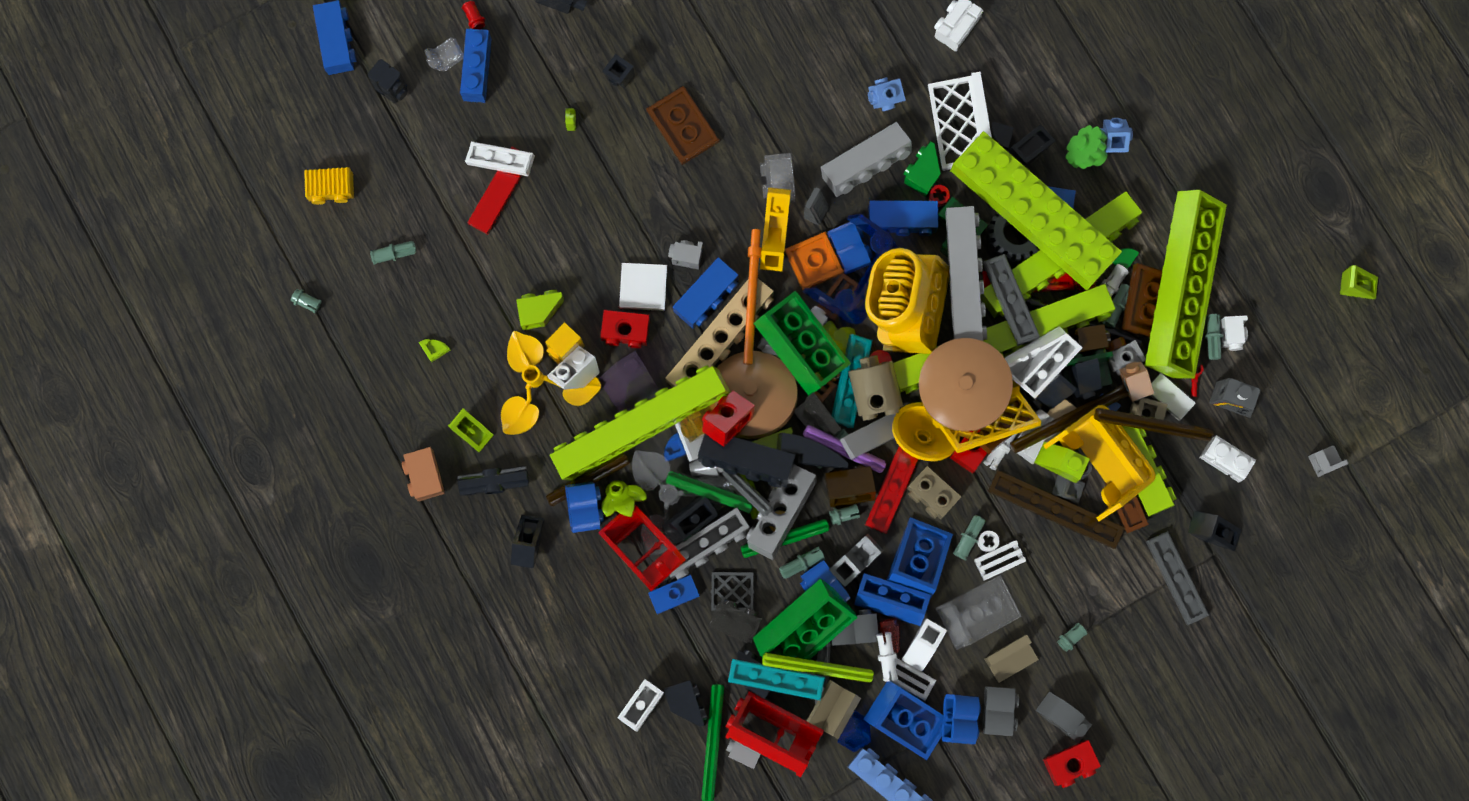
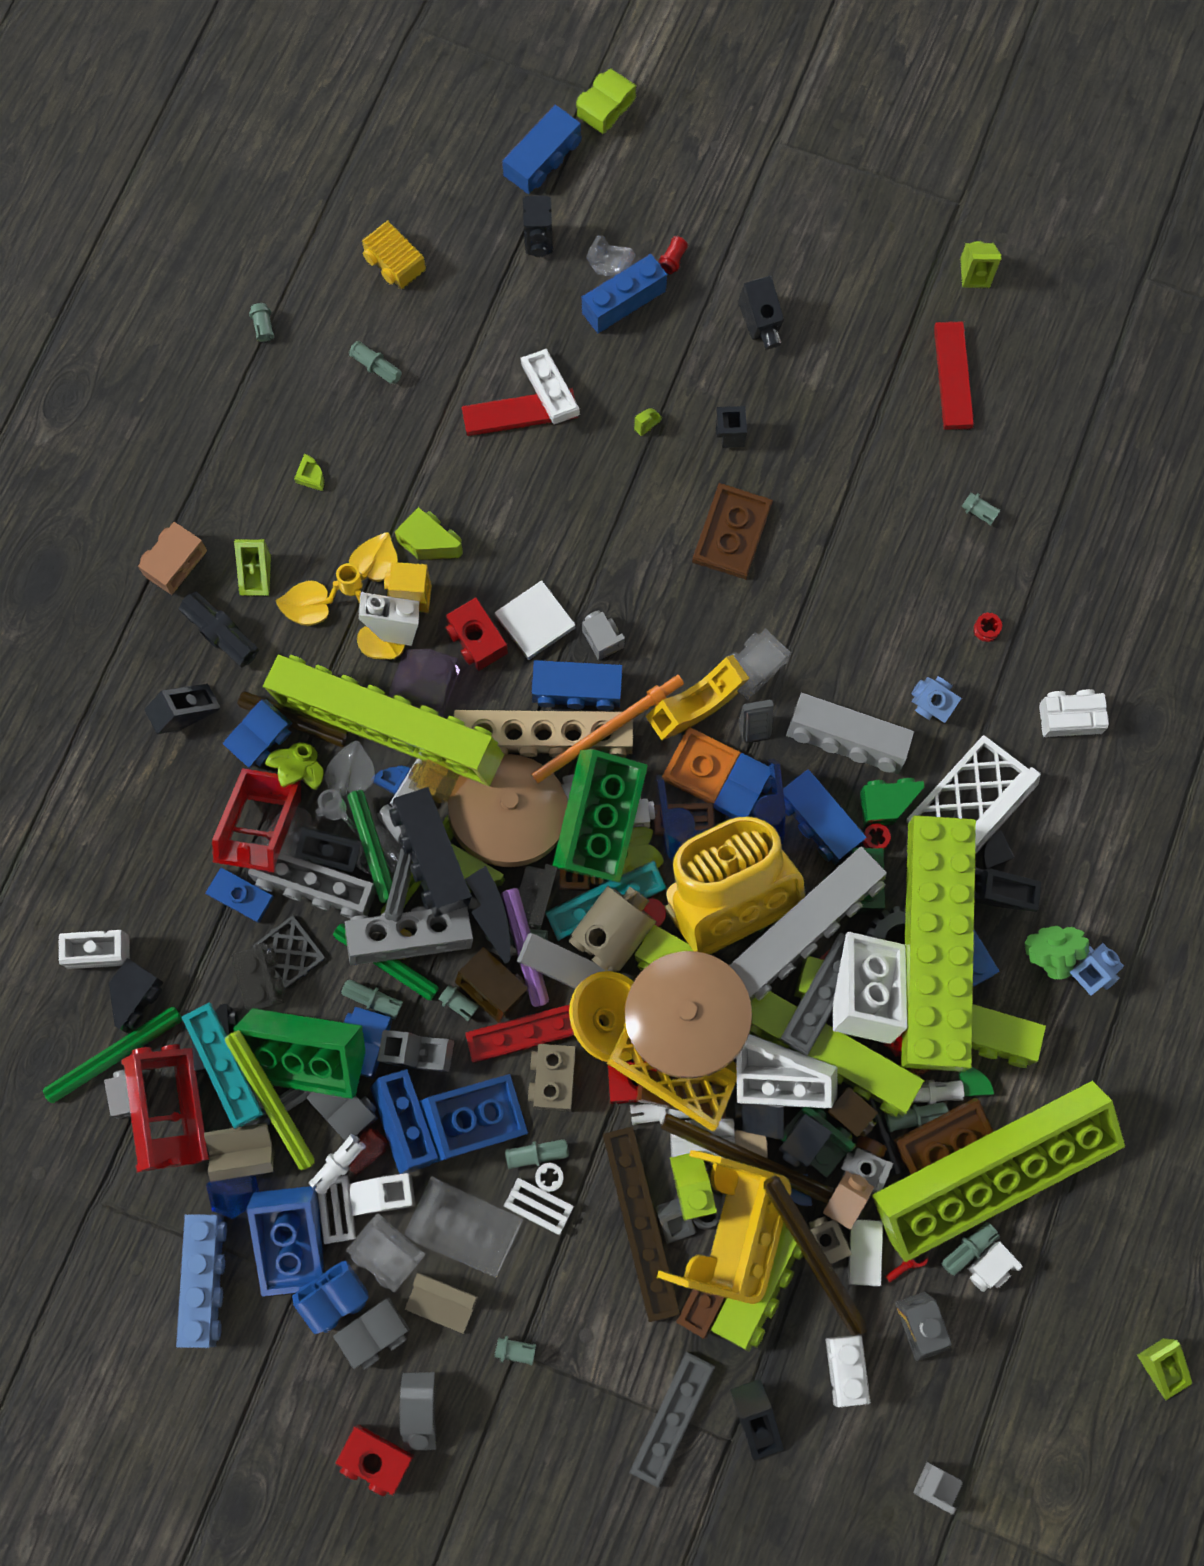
camera: 50 degrees right, 5 degrees down
red brick [702,390,755,447] -> none
none -> clear brick [346,1213,425,1292]
none -> white slope [833,932,907,1044]
none -> red bush [973,612,1002,642]

